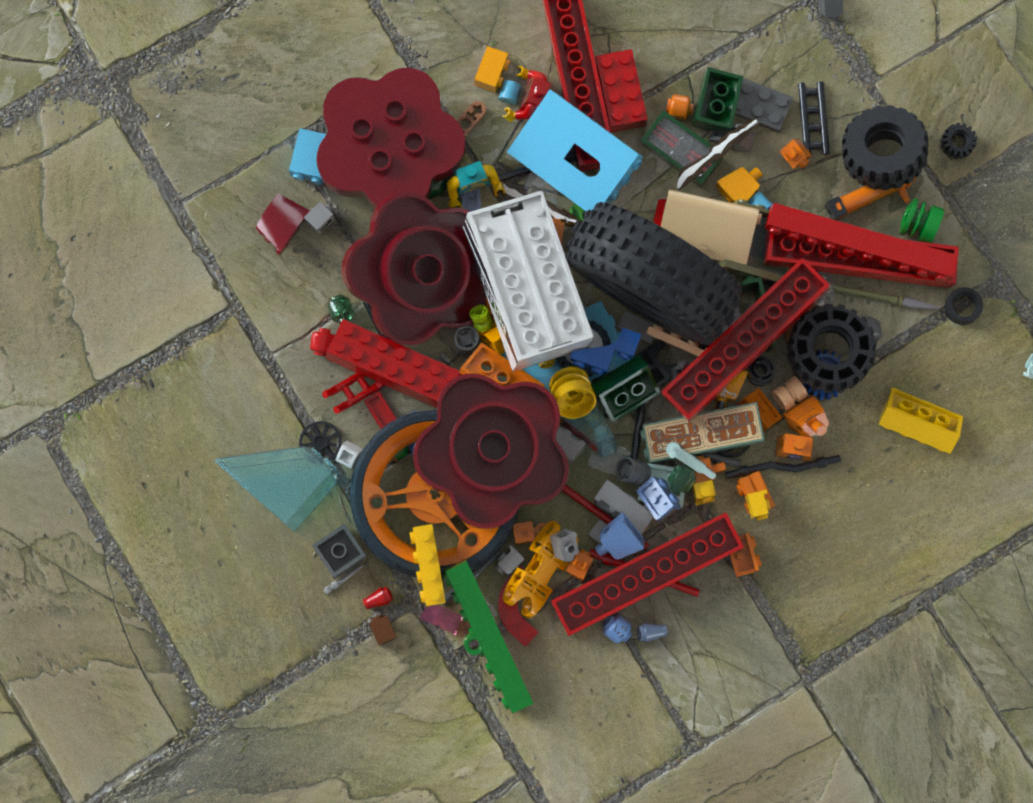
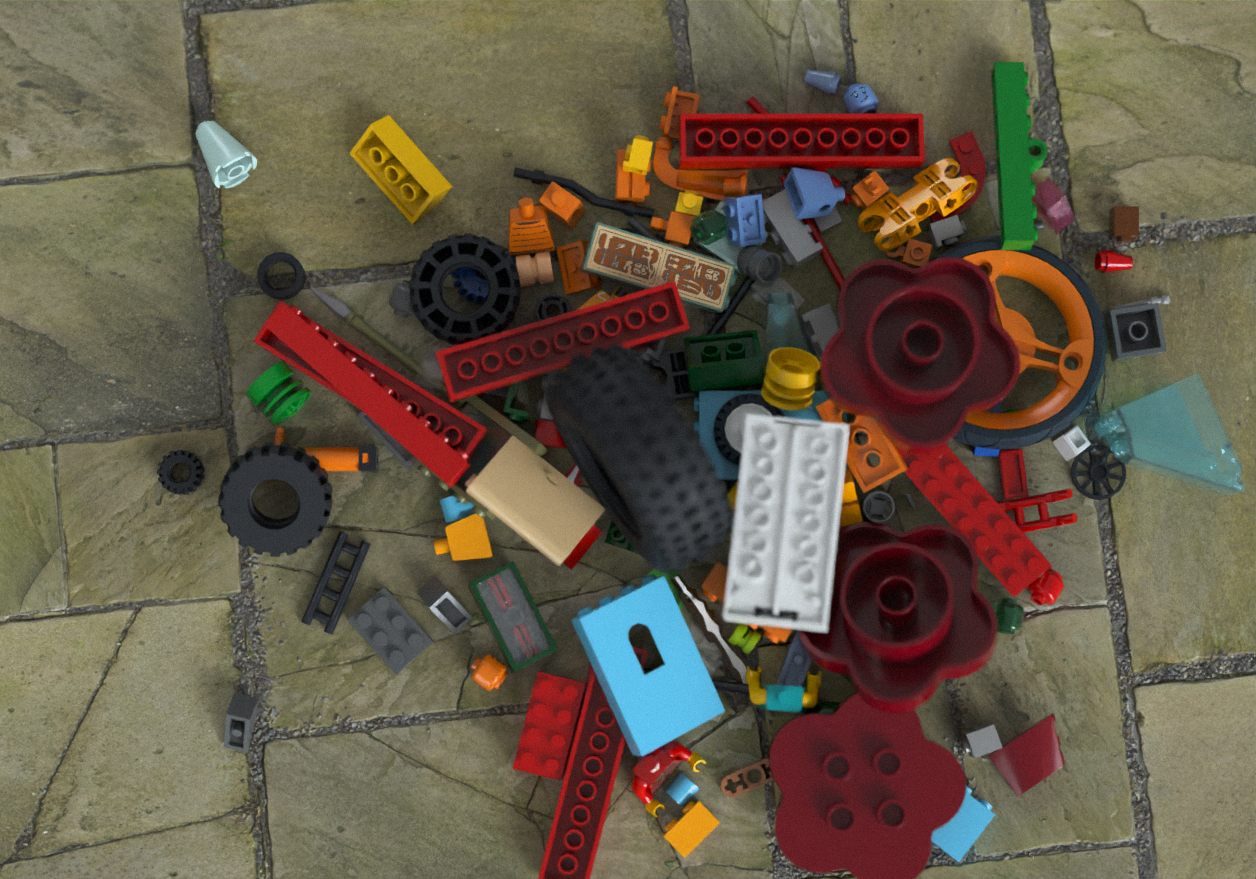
camera: 155 degrees left, 5 degrees up
yellow brick [409,524,446,606] -> none
lime wheel [469,305,493,332] -> none
light grey brick [550,528,579,562] -> none
blue arch [570,328,641,375] -> none
light aqua piece [666,442,716,479] -> none
dark brown sword [677,118,759,190] -> none
dark green slope [691,67,744,131] -> none
orange brick [779,139,812,169] -> none
none -> orange animal [653,137,748,201]

